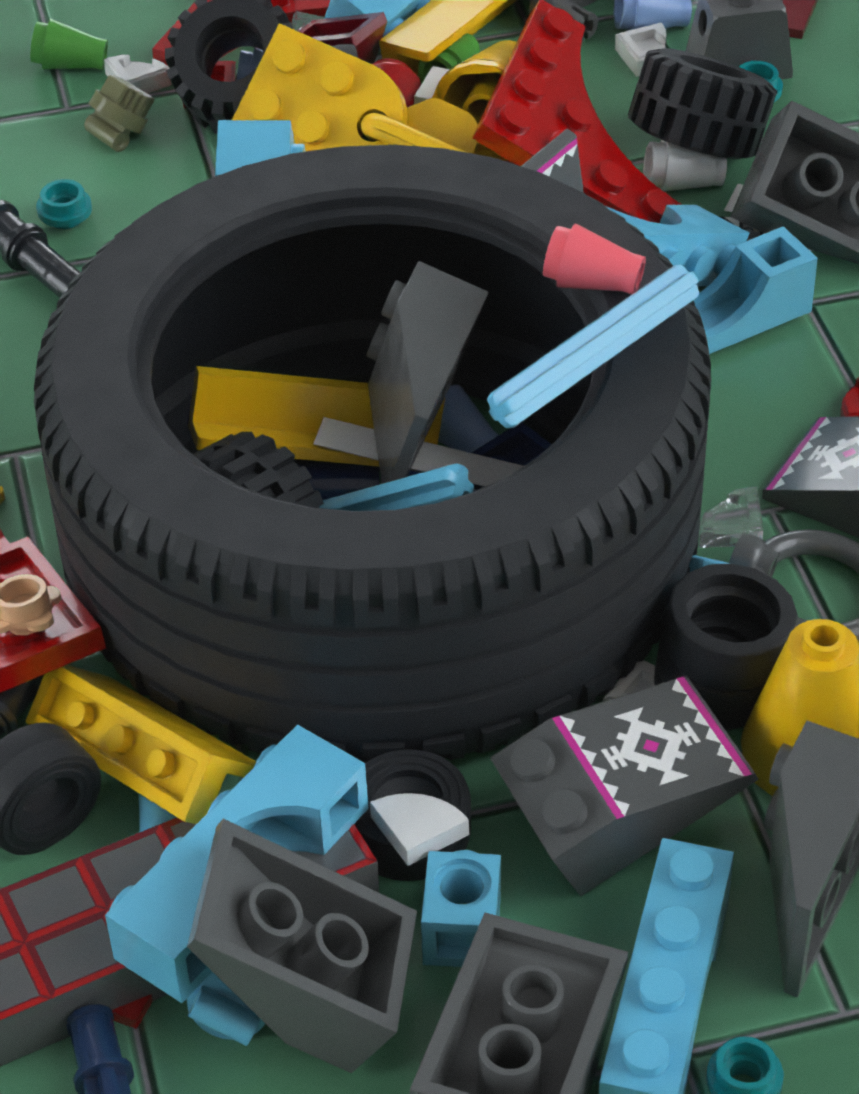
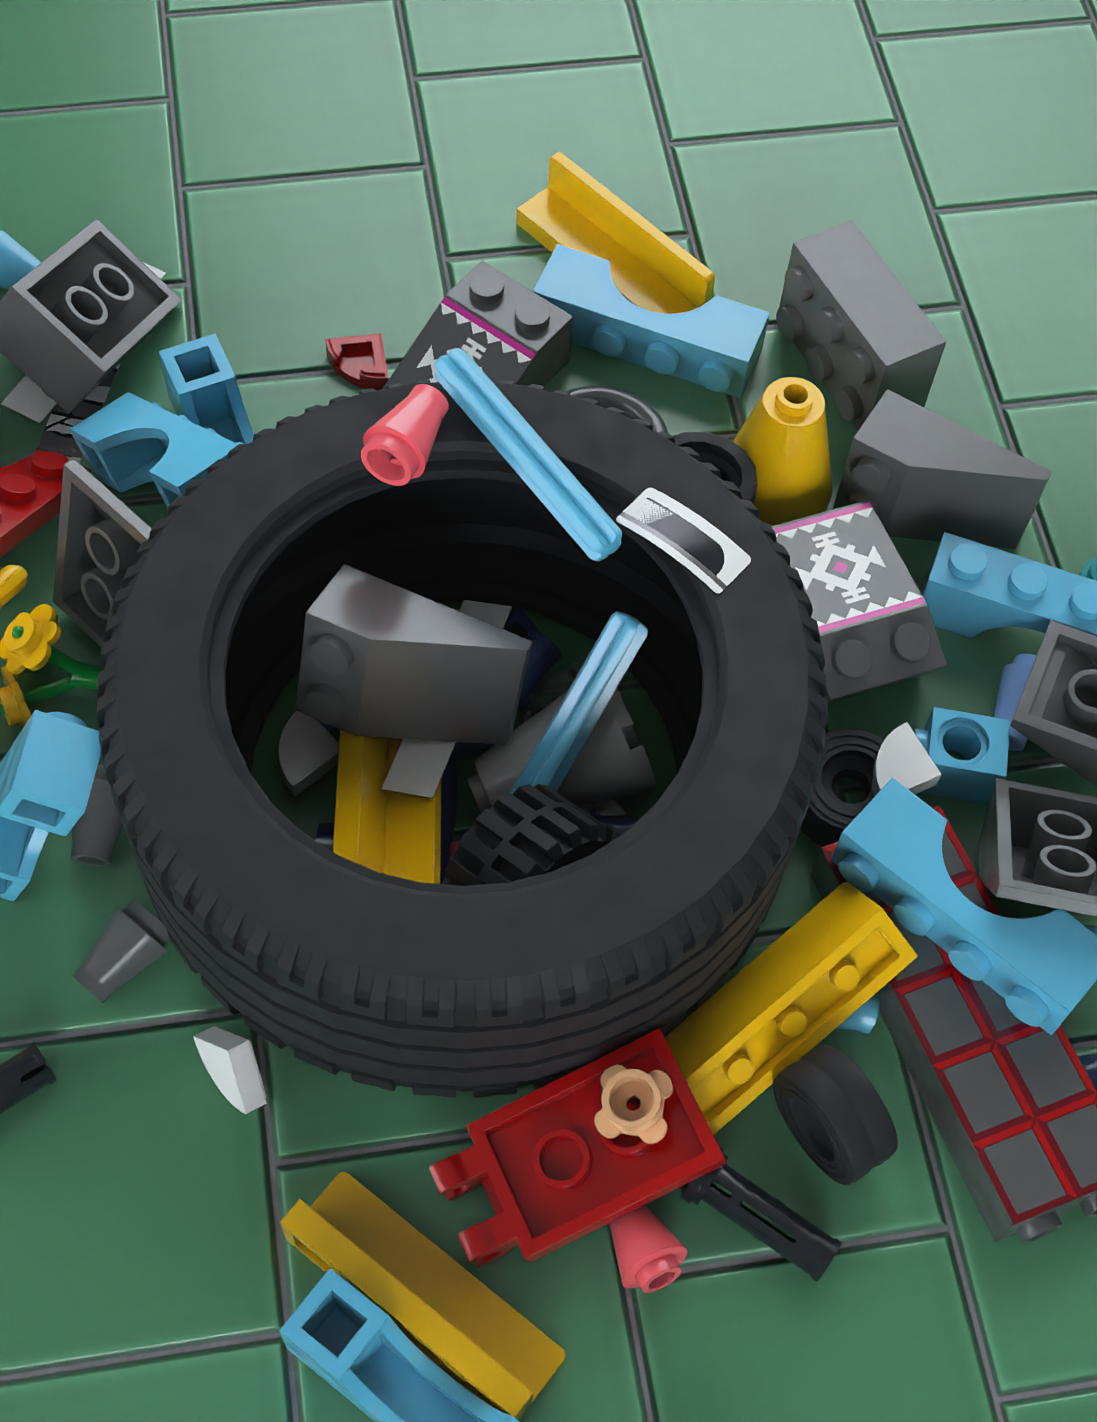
camera: 90 degrees left, 15 degrees up
none -> sticker [616,488,751,593]

